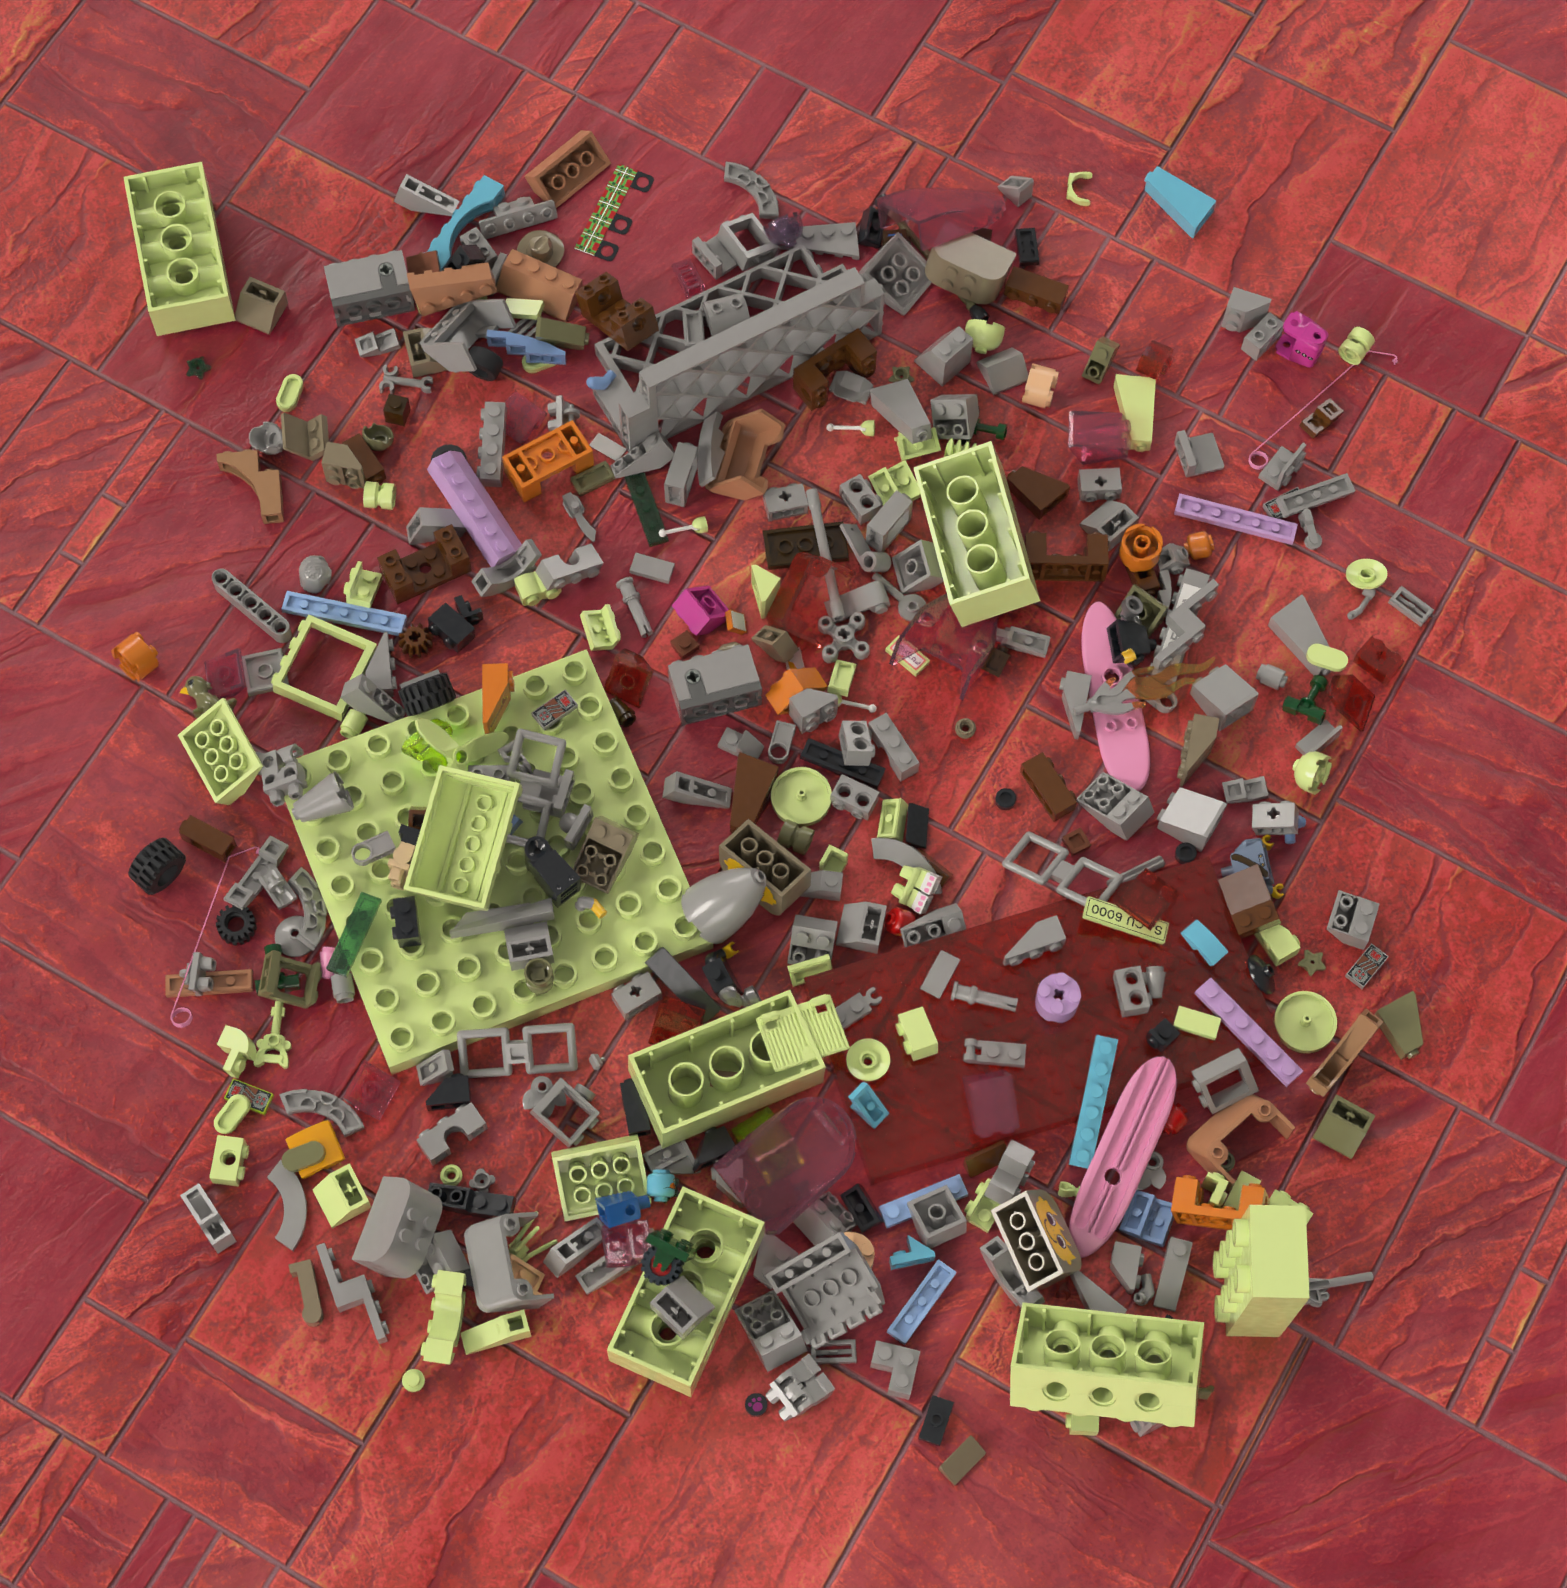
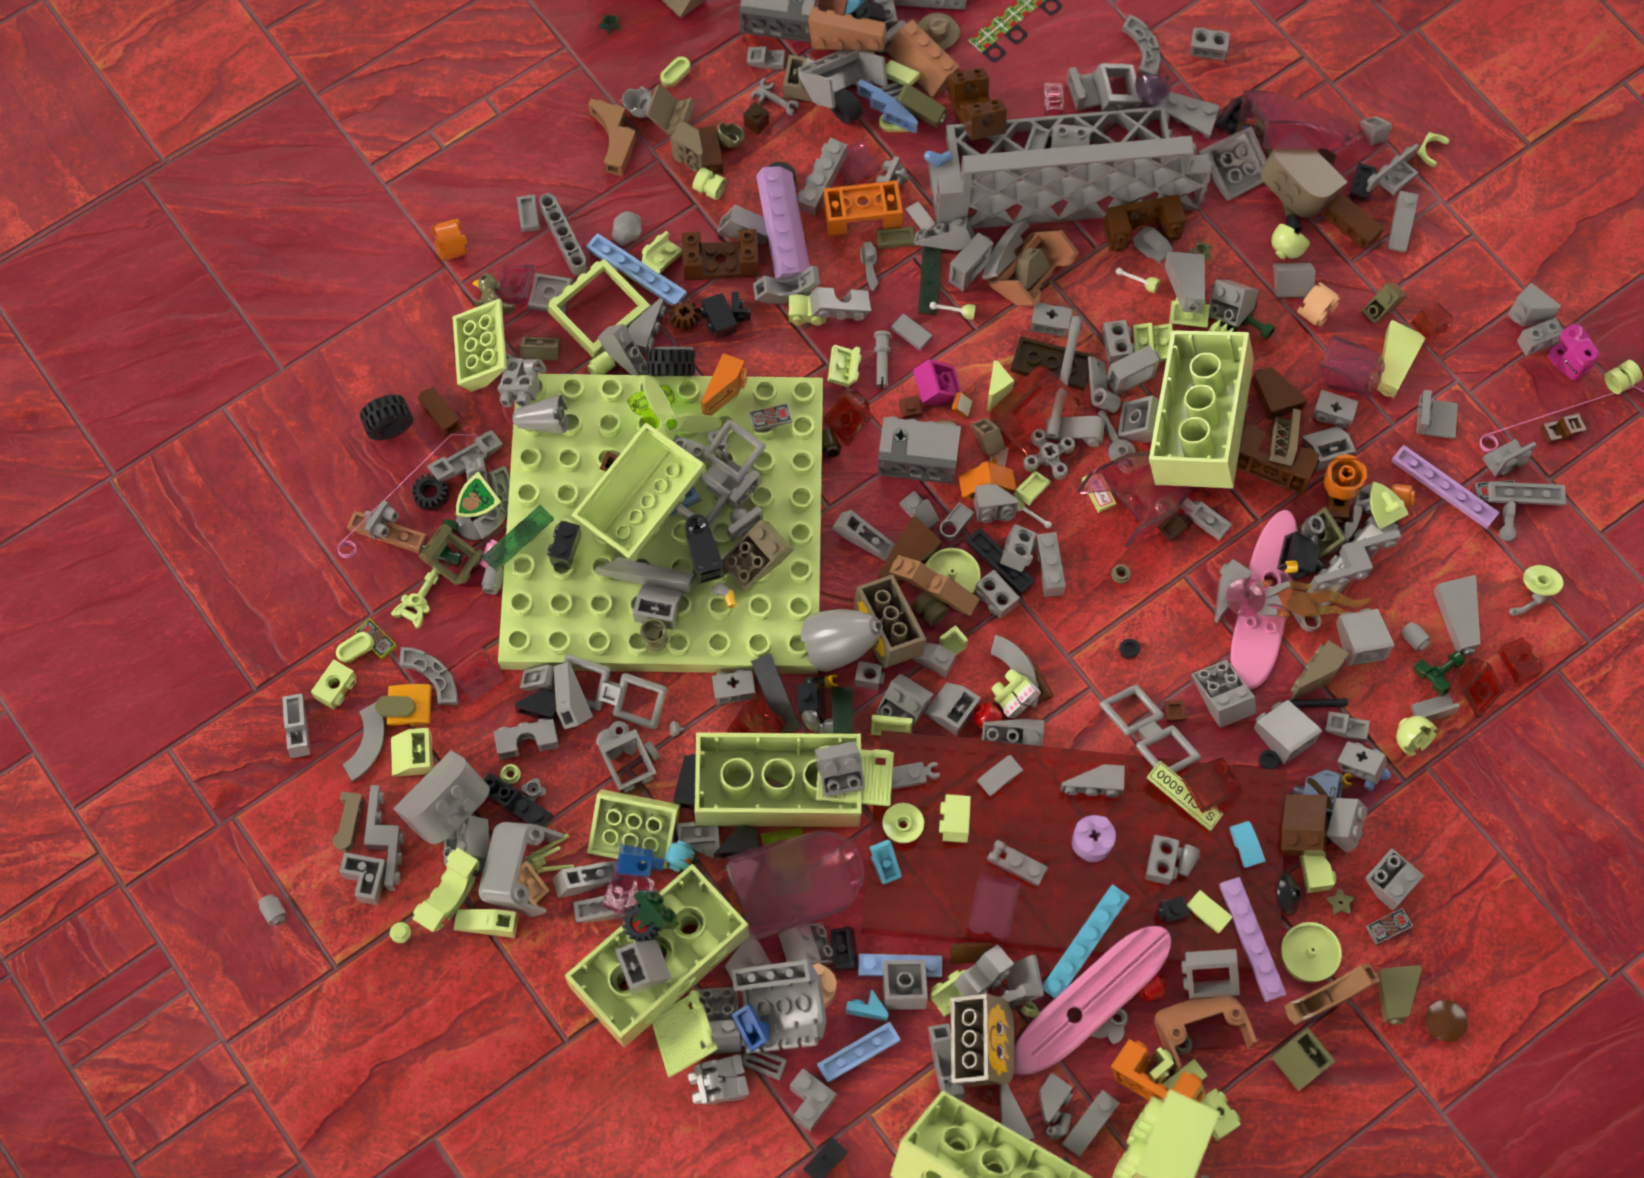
camera: 25 degrees right, 0 degrees up
yellowish green brick [217,1025,257,1078] -> none
light grey piece [351,831,396,866] -> none
tan hips [388,824,420,890] -> none
black tile [745,1393,767,1417] -> none
yellowish green slope [877,798,908,842] -> none
black slope [905,803,929,849] -> none
light grey slope [914,326,973,387] -> none
light grey pin [950,981,1018,1012] -> none
reddish brown brick [1020,752,1077,822] -> none
light grey axle [1106,856,1165,890] -> none
medium blue slope [1119,1190,1174,1247] -> none
medium azure slope [1144,166,1216,238] -> none
yellowish green tile [1306,644,1348,672] -> none
light grey tile [1388,586,1434,627] -> none
none -> light grey brick [258,894,287,926]
none -> light grey brick [339,852,387,905]
none -> shield [456,472,501,517]
none -> light grey tile [517,195,540,232]
none -> dark tan slope [520,337,560,360]
none -> light grey slope [554,662,593,729]
none -> yellowish green window [652,990,718,1078]
none -> blue slope [732,1004,769,1052]
none -> light grey slope [815,741,865,797]
none -> clear green tile [832,687,854,734]
none -> light grey brick [855,661,885,690]
none -> medium nougat arch [889,555,979,616]
none -> light grey bracket [1000,955,1044,1007]
none -> dark tan slope [1015,248,1051,290]
none -> light grey brick [1189,28,1230,61]
none -> clear pink dish [1226,578,1266,617]
none -> dark tan fence [1269,409,1301,466]
none -> black bar [1289,698,1348,708]
none -> light grey slope [1326,798,1367,852]
none -> light grey bracket [1366,143,1419,195]
none -> yellowish green shield [1370,482,1409,529]
none -> light grey slope [1387,191,1419,253]
none -> reddish brown dish [1425,1000,1468,1042]

